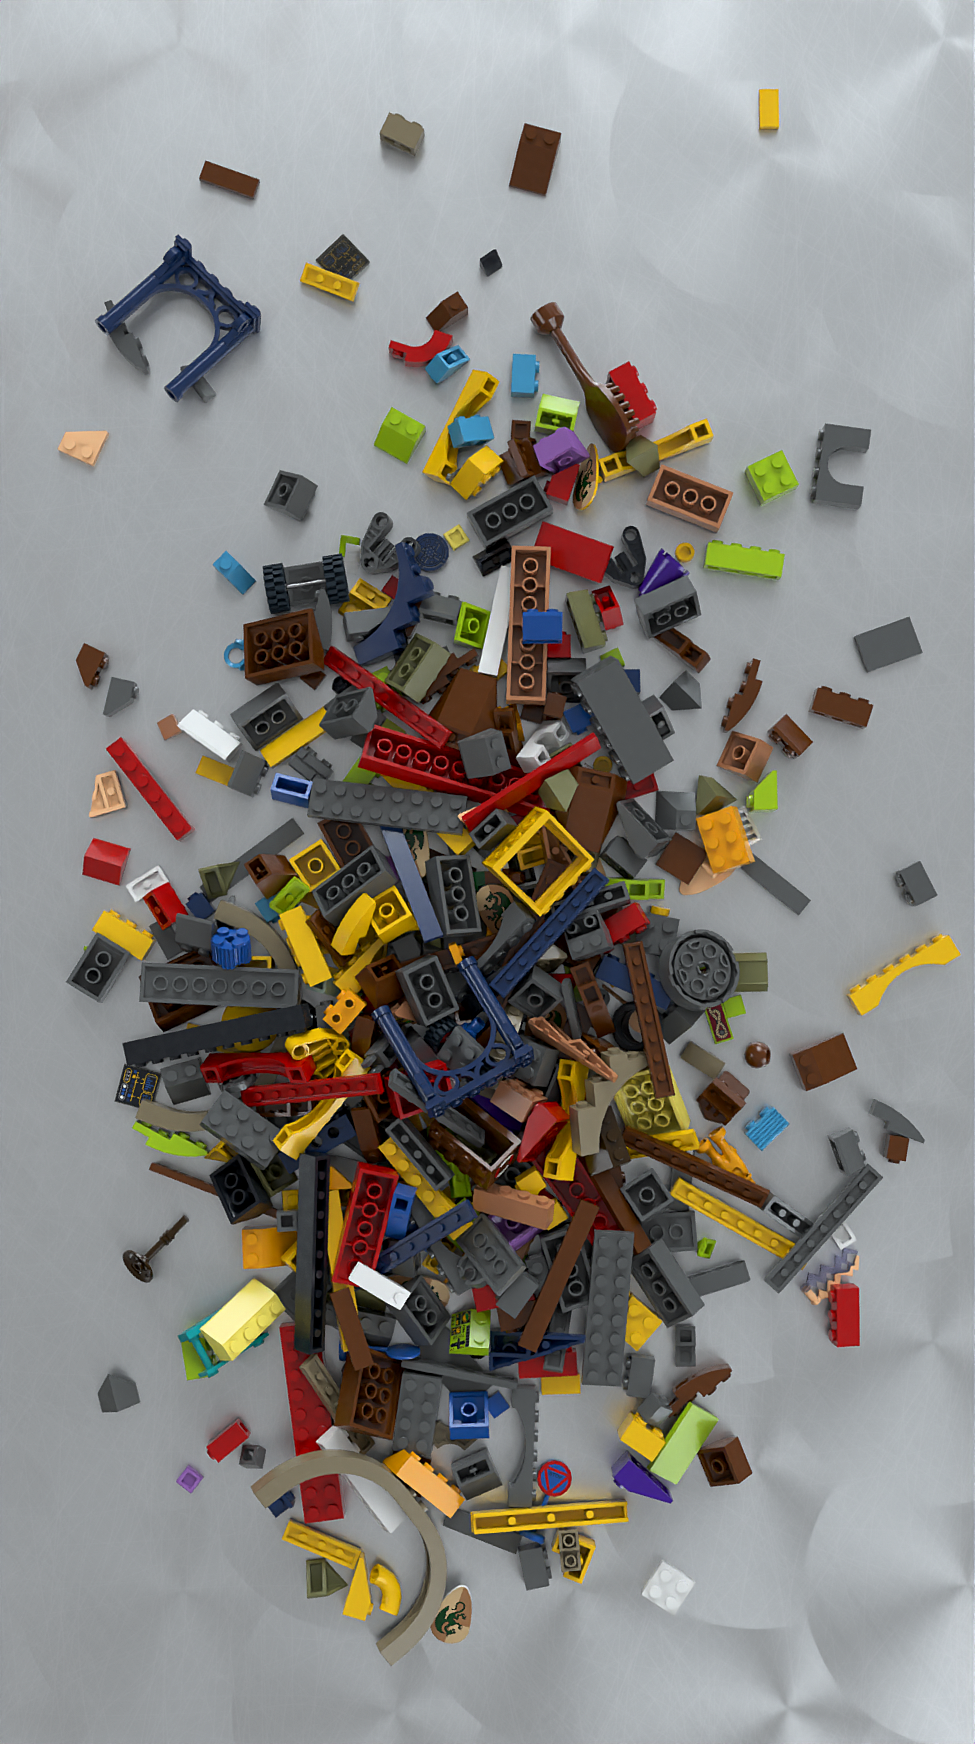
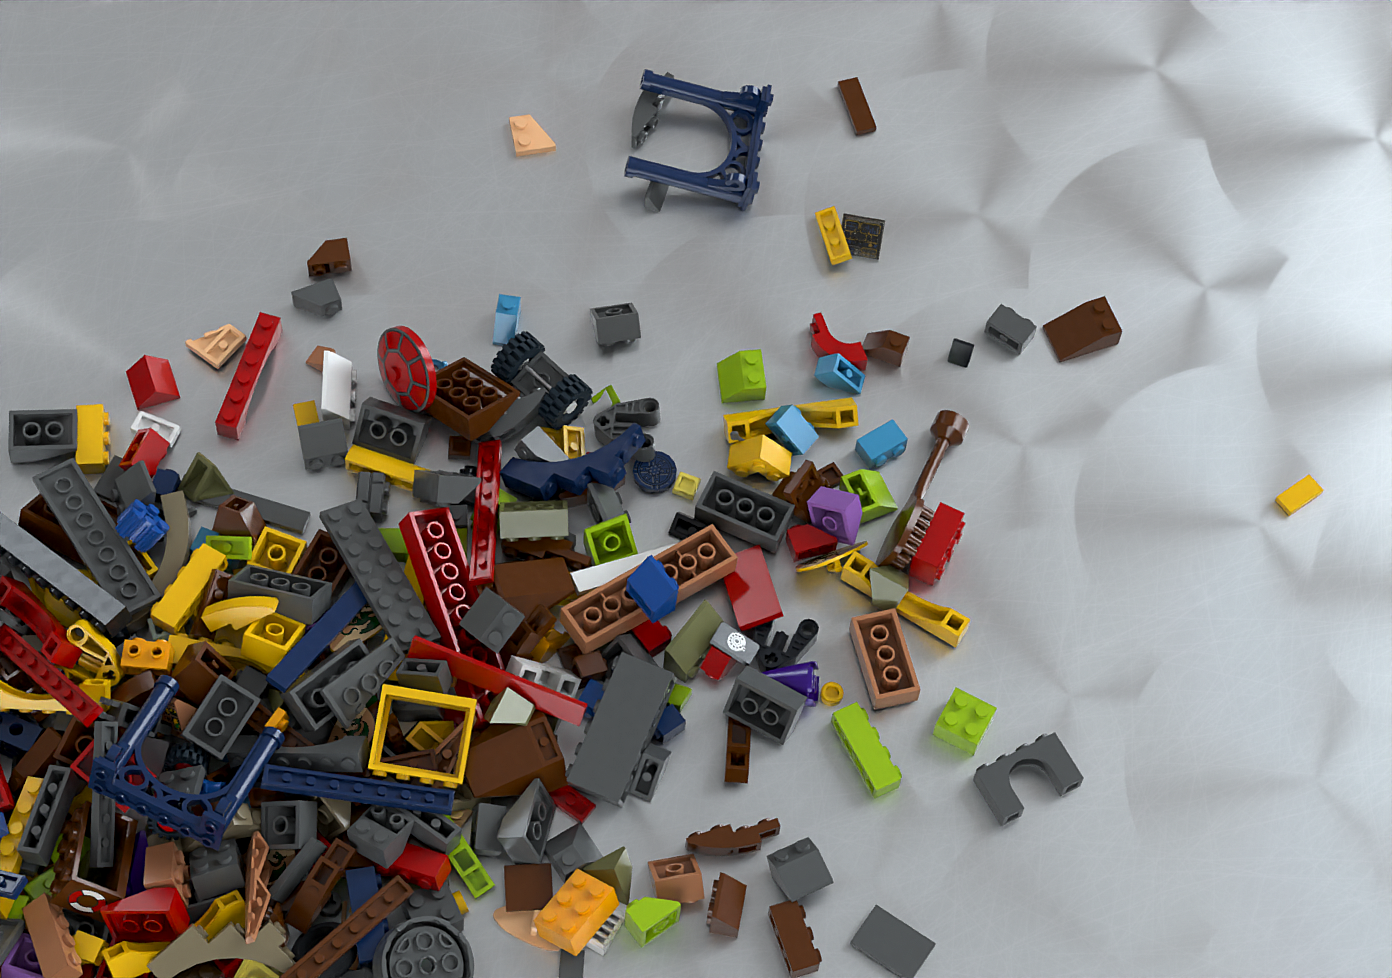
camera: 50 degrees right, 25 degrees down
blue brick [270,773,313,808] -> none
dark tan brick [380,112,425,156] -> none
yellow tile [593,756,612,773] -> none
dark grey slope [659,670,702,711] -> none
none -> dark grey wing [319,637,405,729]
none -> red dish [377,325,437,413]
none -> slope [710,622,760,666]
none -> dark grey slope [767,837,834,902]
none -> dark grey brick [984,304,1037,355]

